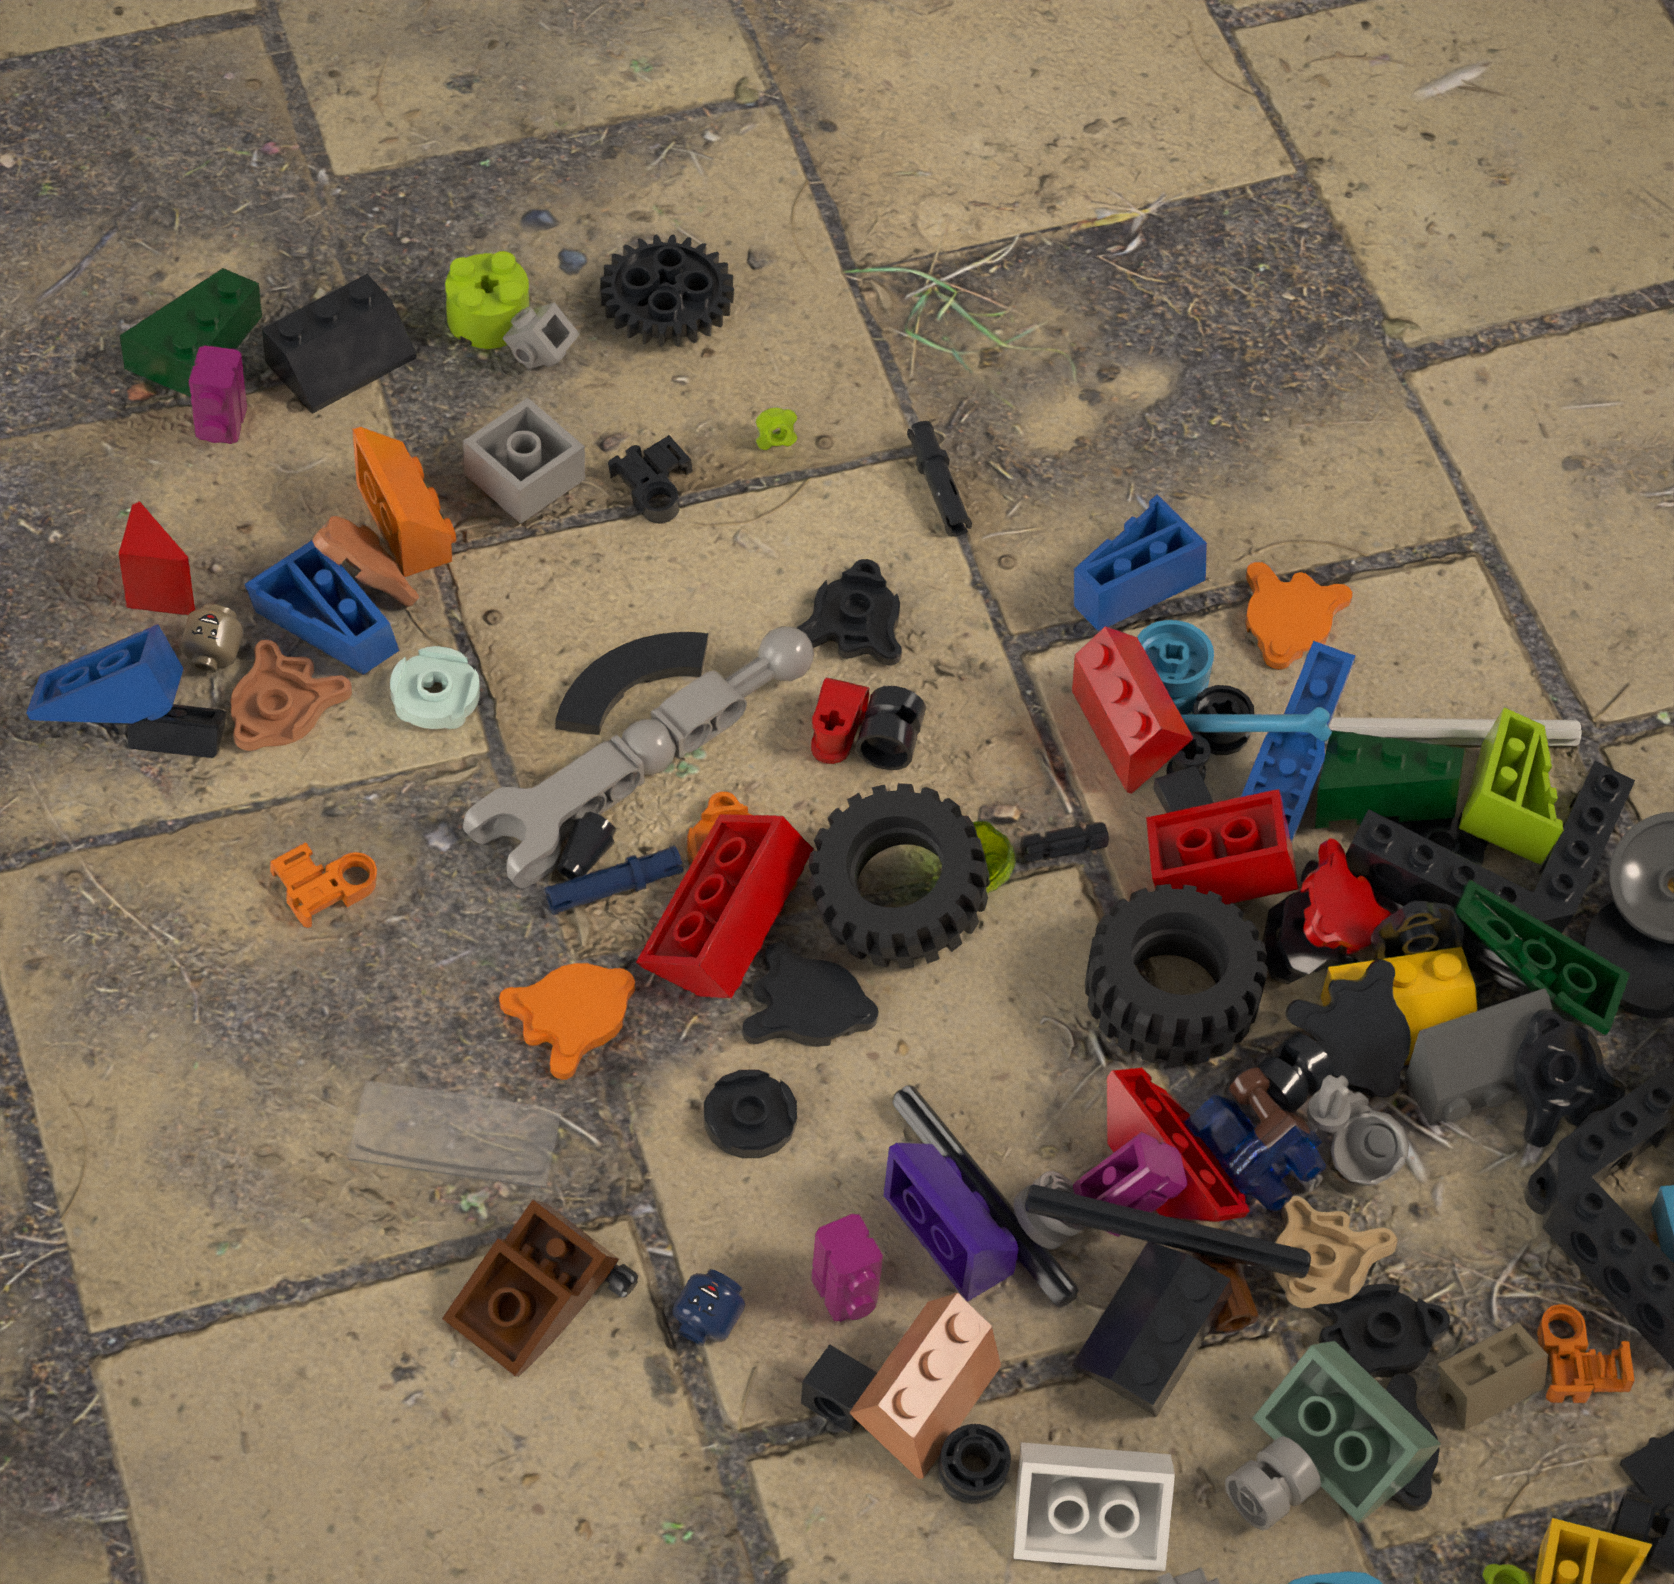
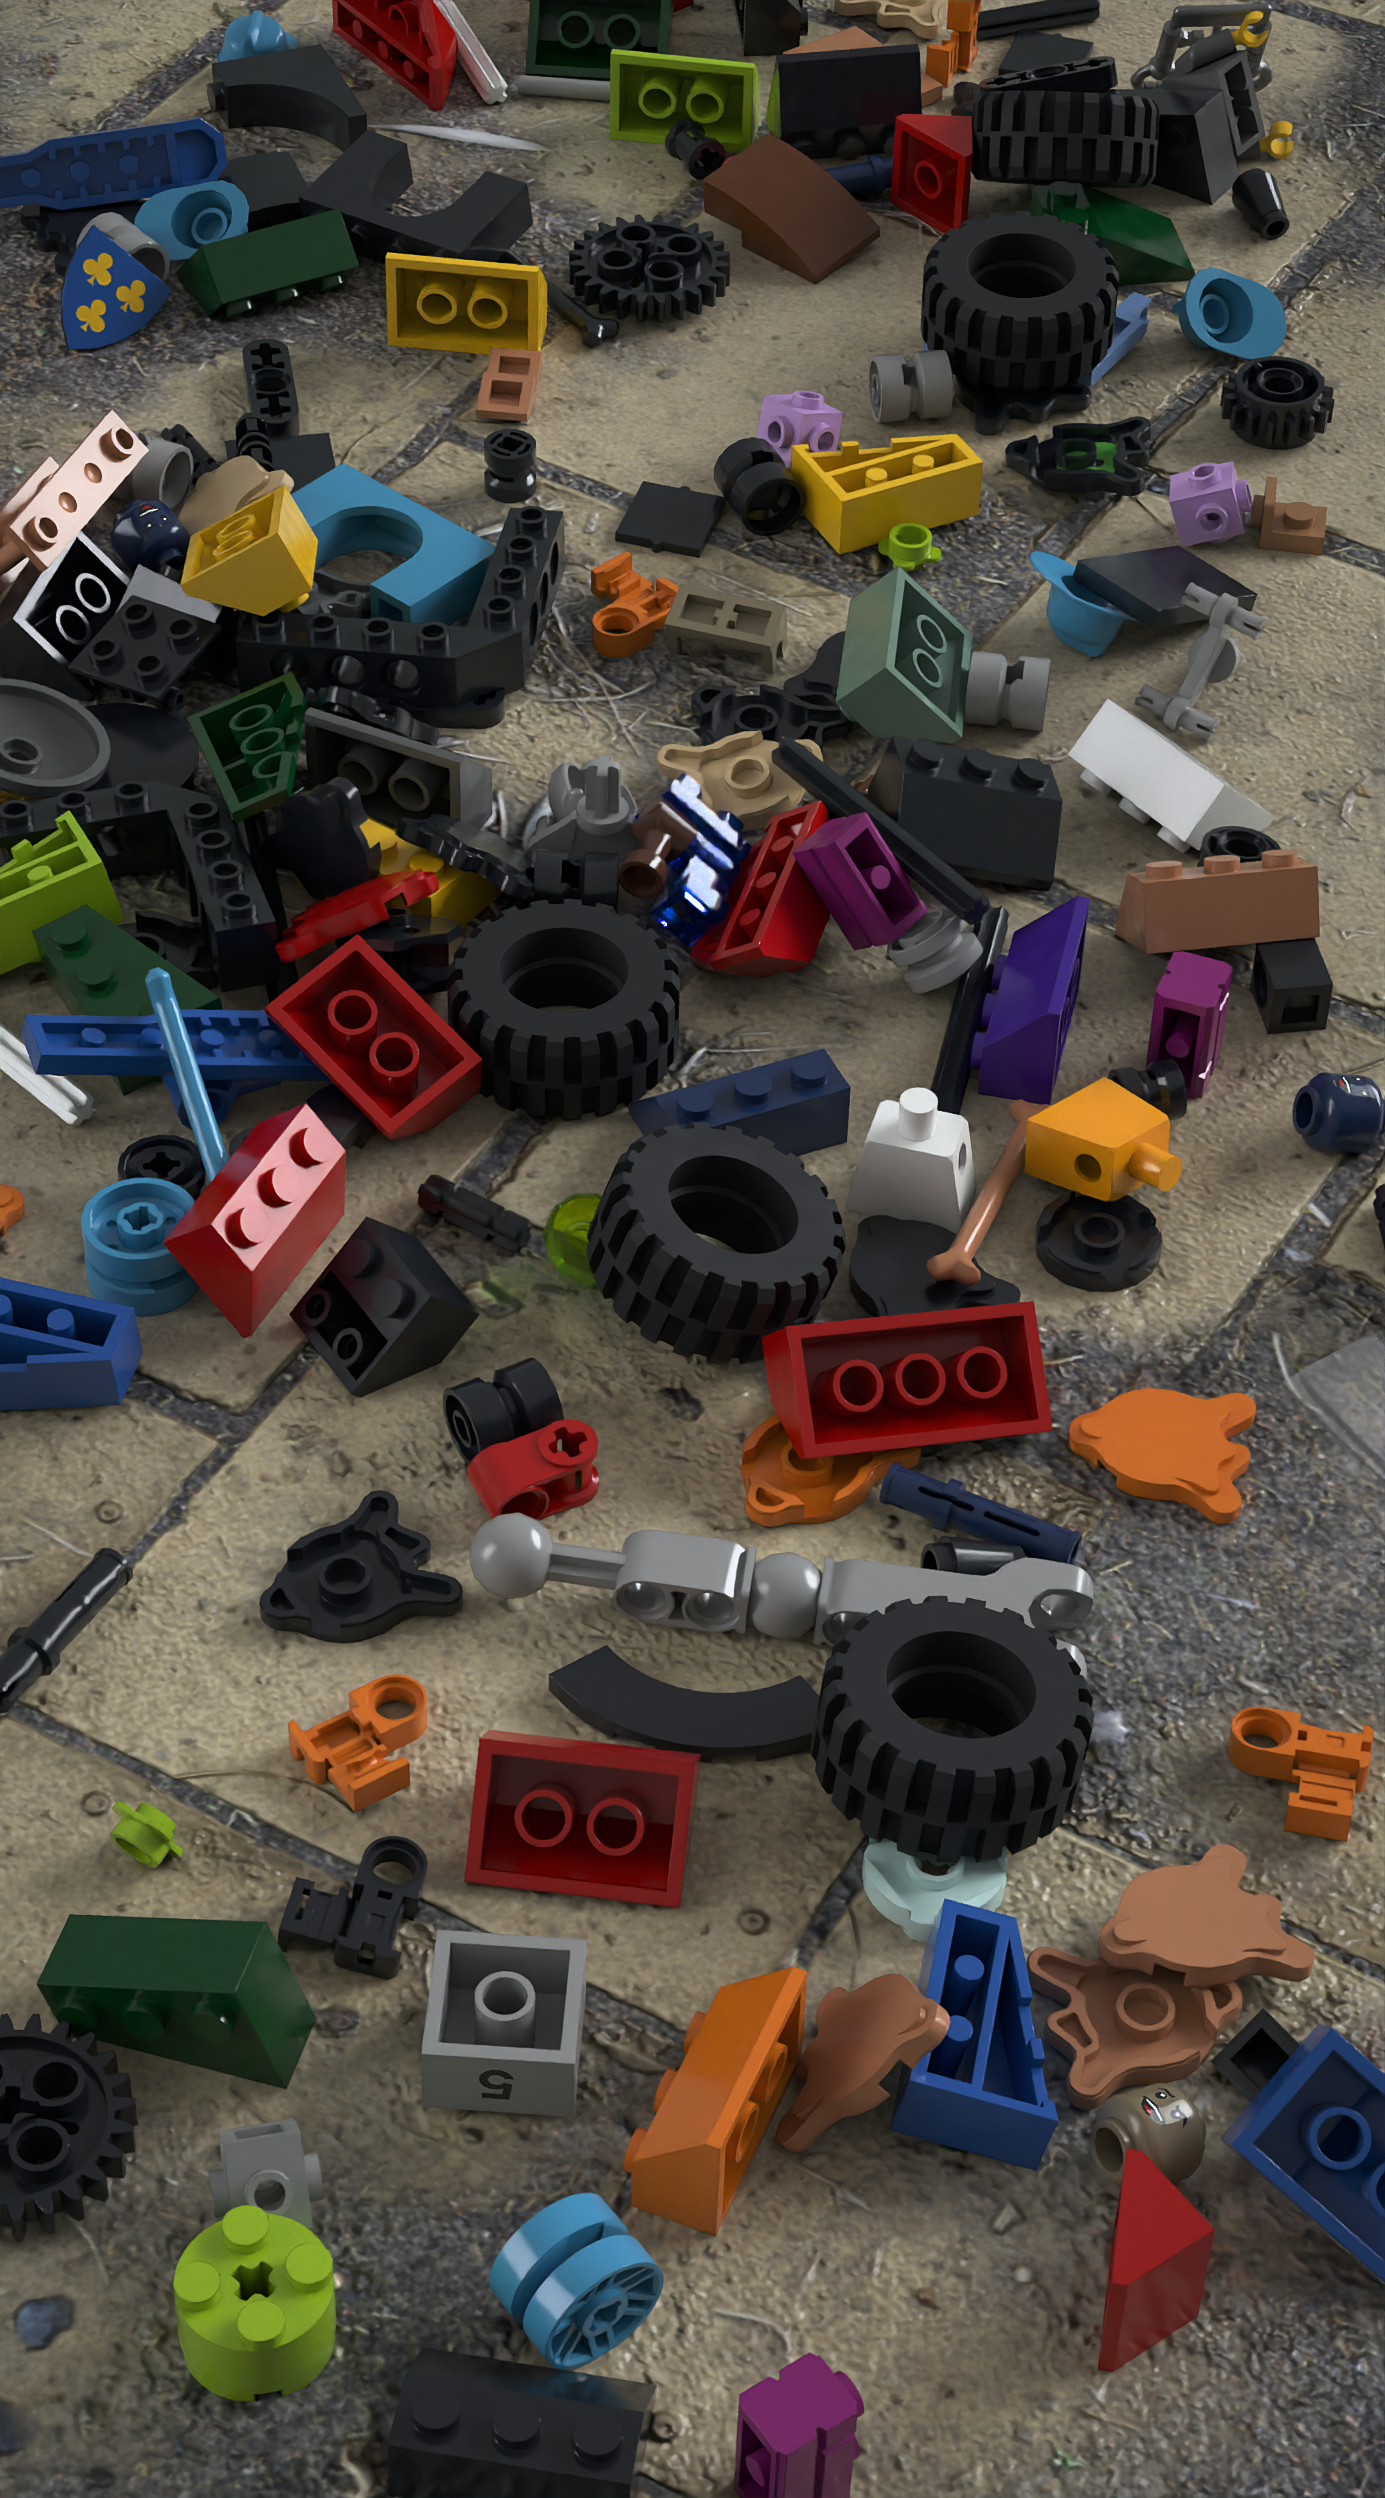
camera: 130 degrees left, 10 degrees down
none -> dark green wedge [36,1914,317,2089]
none -> orange piece [288,1674,427,1812]
none -> black slope [289,1216,480,1398]
none -> red slope [464,1730,701,1908]
none -> dark azure wheel [489,2193,664,2370]
none -> dark blue slope [629,1049,851,1157]
none -> black tyre [811,1596,1094,1863]
none -> white torso [845,1087,976,1234]
none -> nougat piece [926,1099,1052,1287]
none -> light orange torso [1025,1077,1182,1202]
none -> nougat tile [1098,1844,1315,1988]
none -> black wheel [1108,1058,1187,1121]

